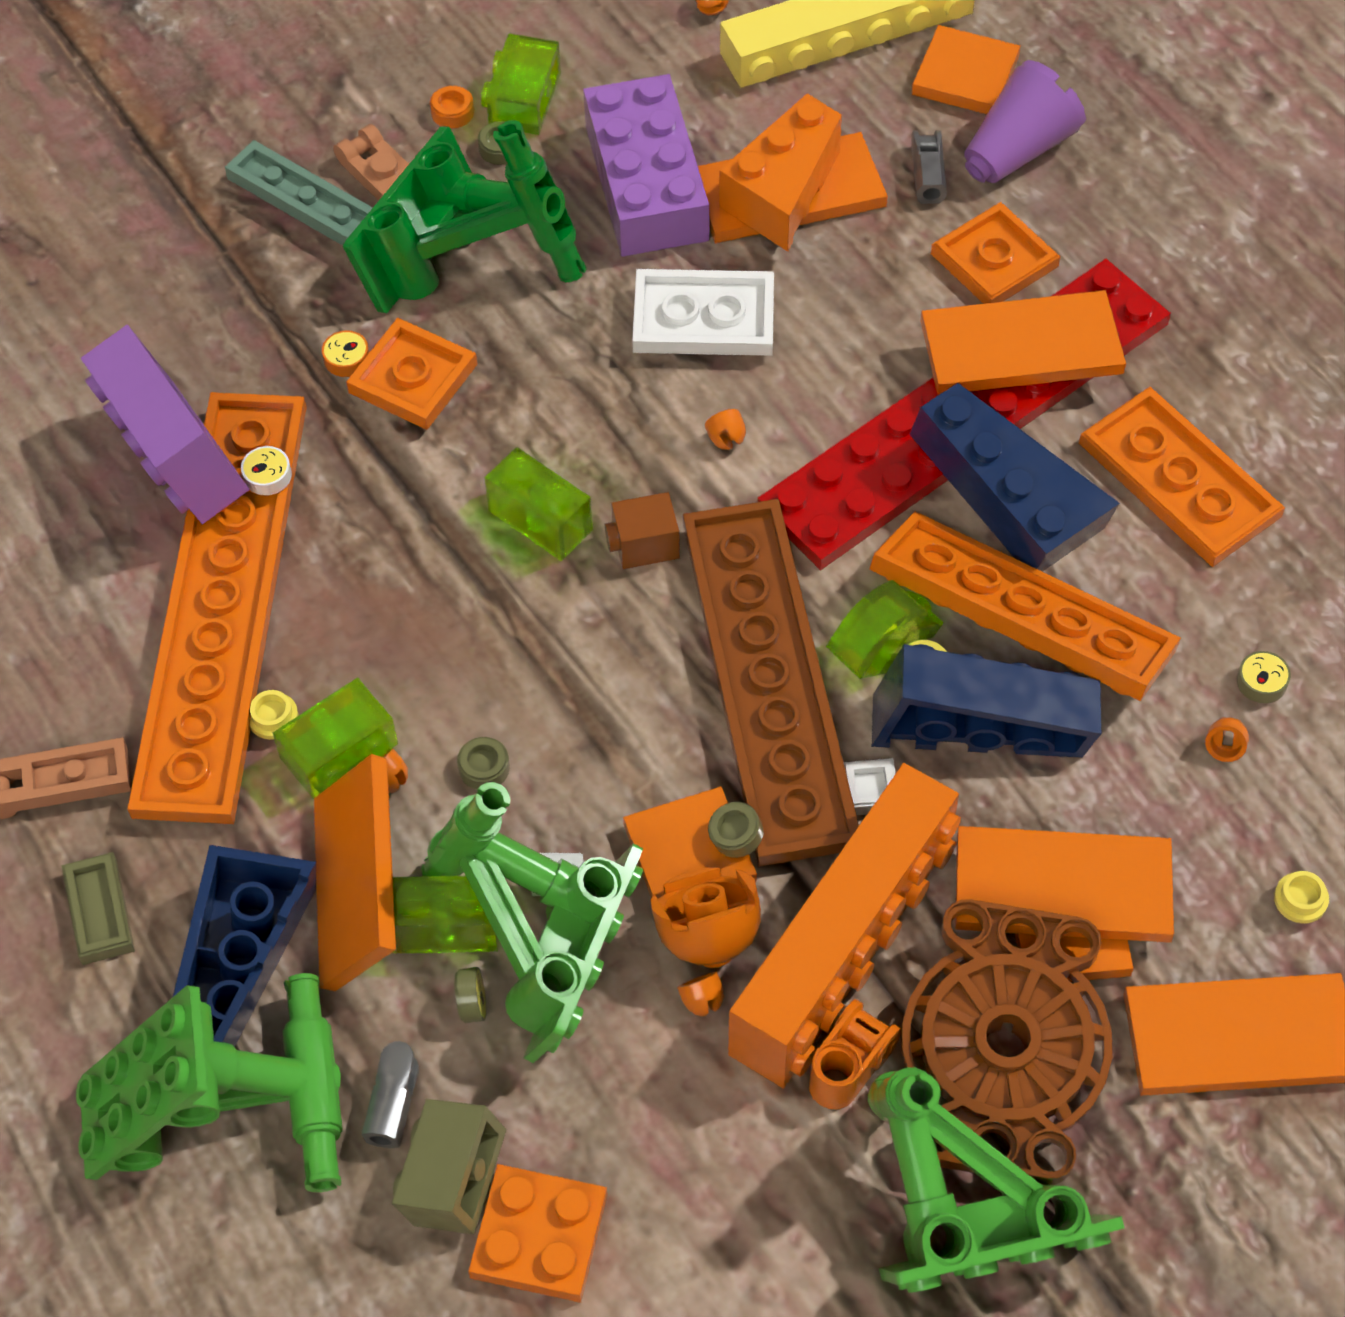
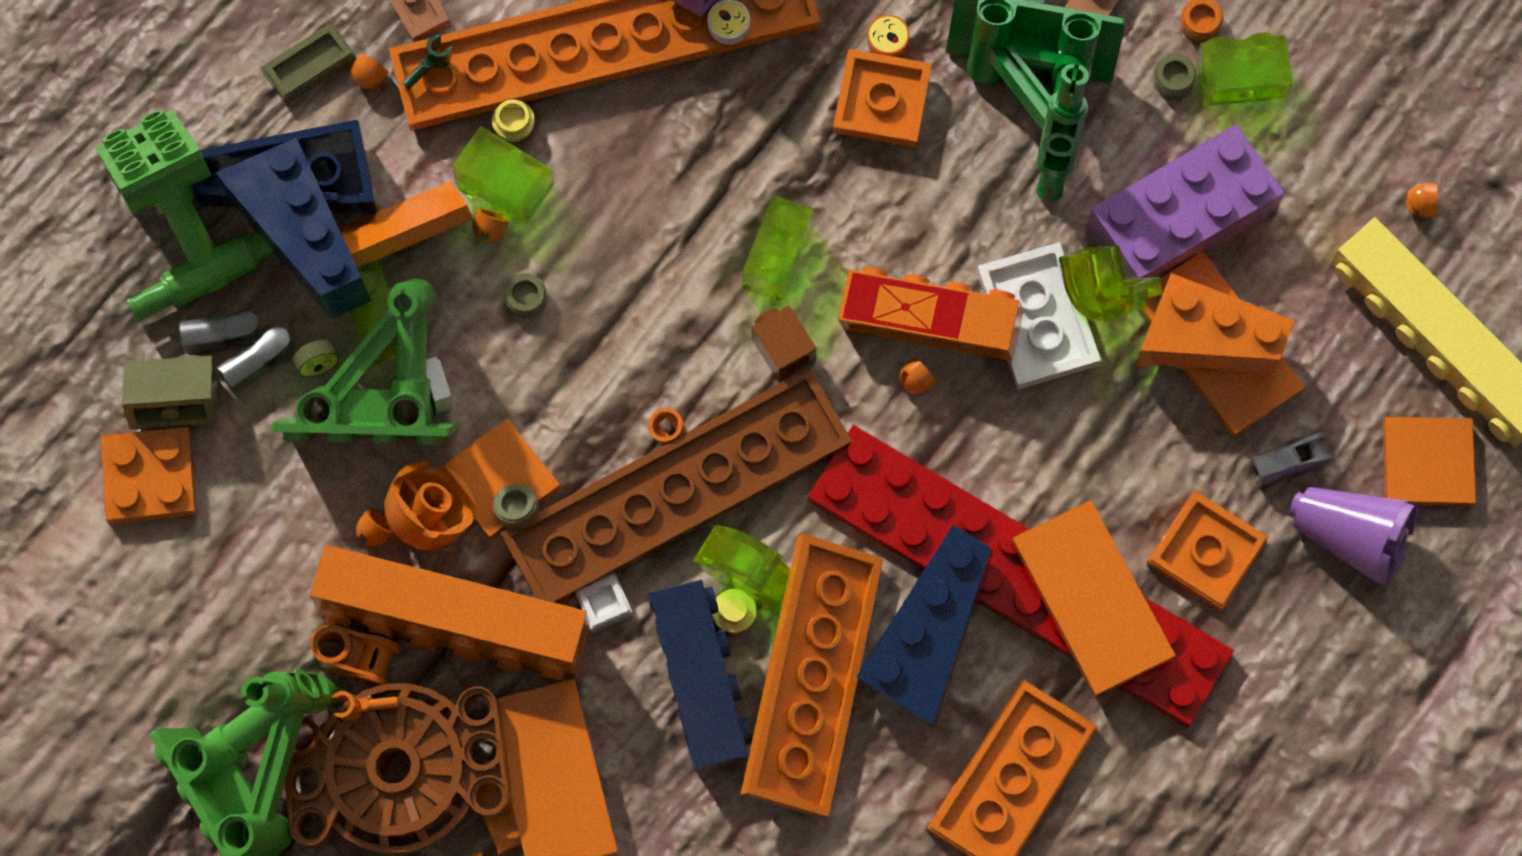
camera: 70 degrees right, 15 degrees up
none -> dark blue wedge [216,138,371,319]
none -> flat silver bar [216,327,295,394]
none -> orange hand [332,691,399,722]
none -> orange hinge [351,52,389,89]
none -> dark green hand [402,35,452,90]
none -> orange hinge [648,408,685,445]
none -> orange brick [838,267,1024,361]
none -> clear neon green brick [1059,245,1162,323]

